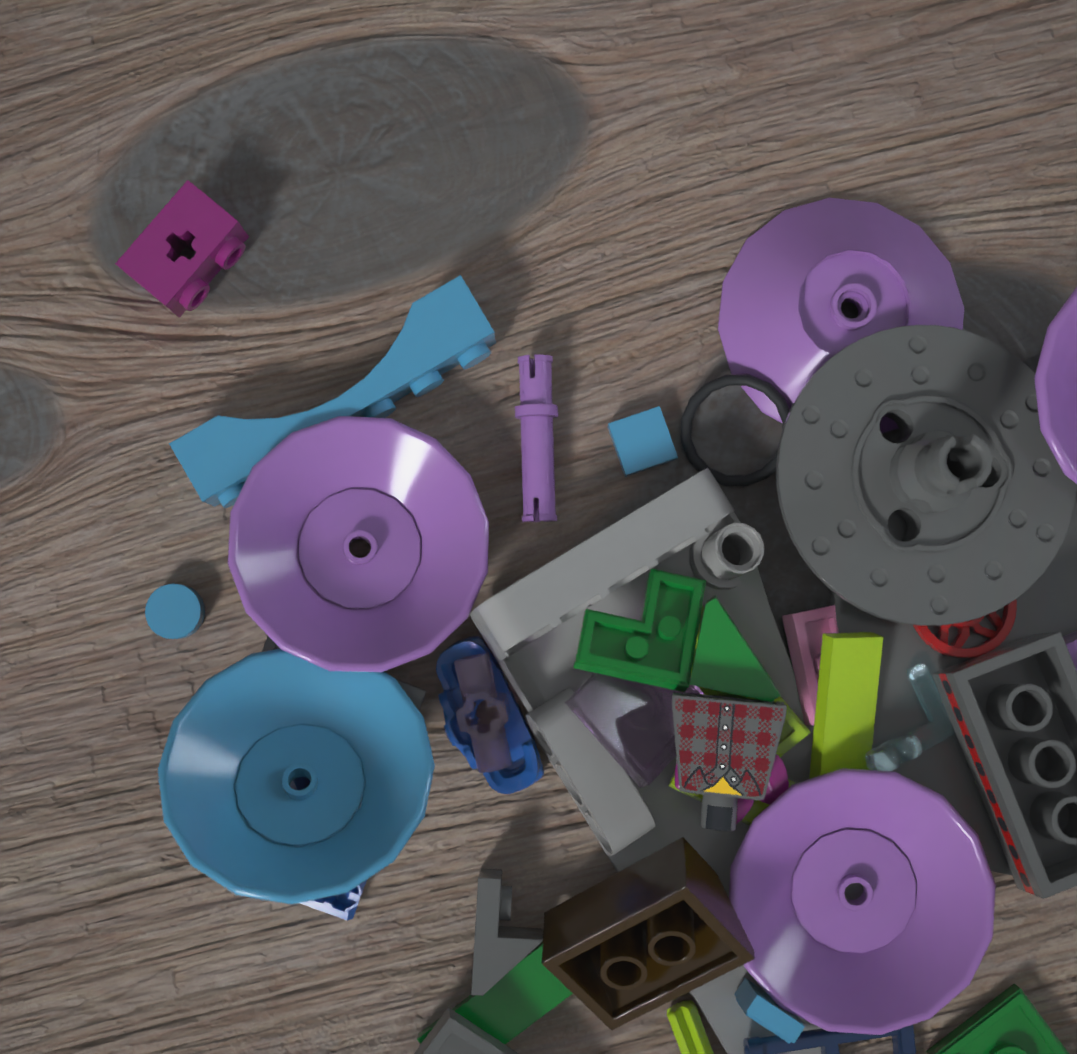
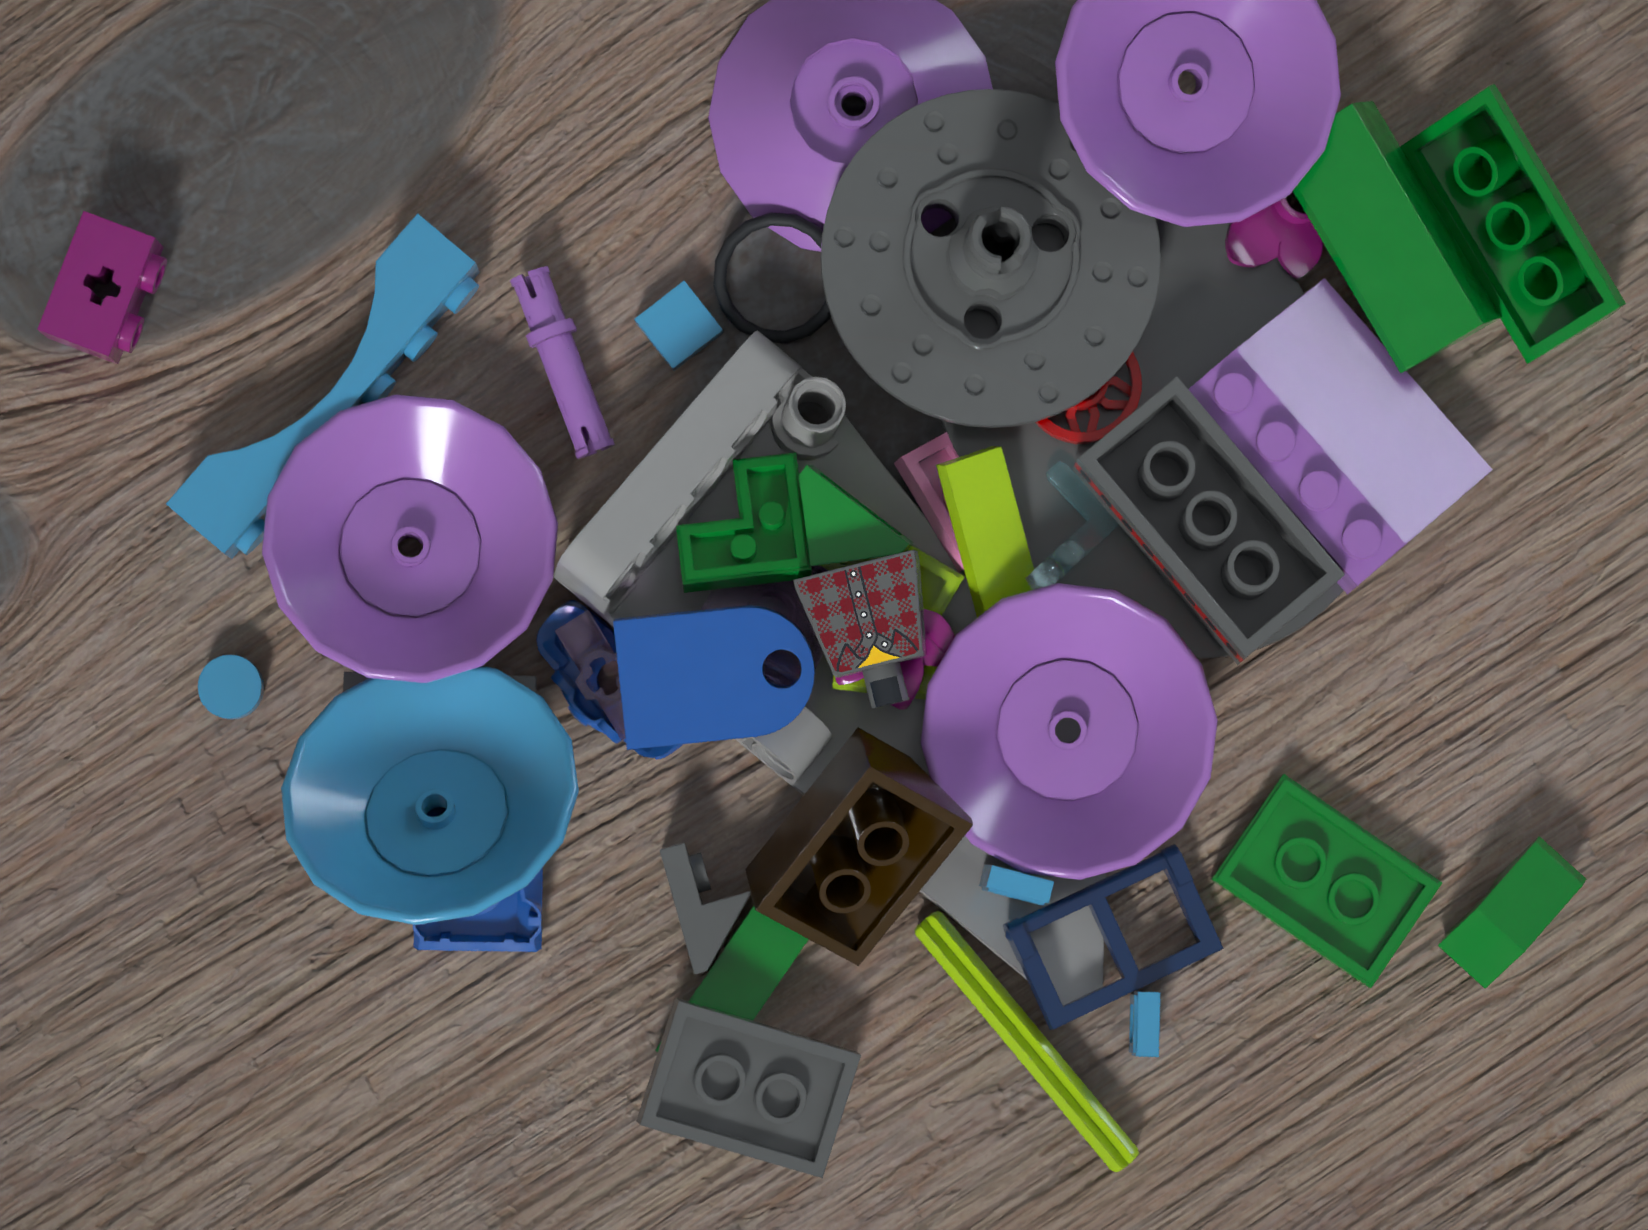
camera: 20 degrees left, 0 degrees up
none -> blue tile [613,605,815,750]

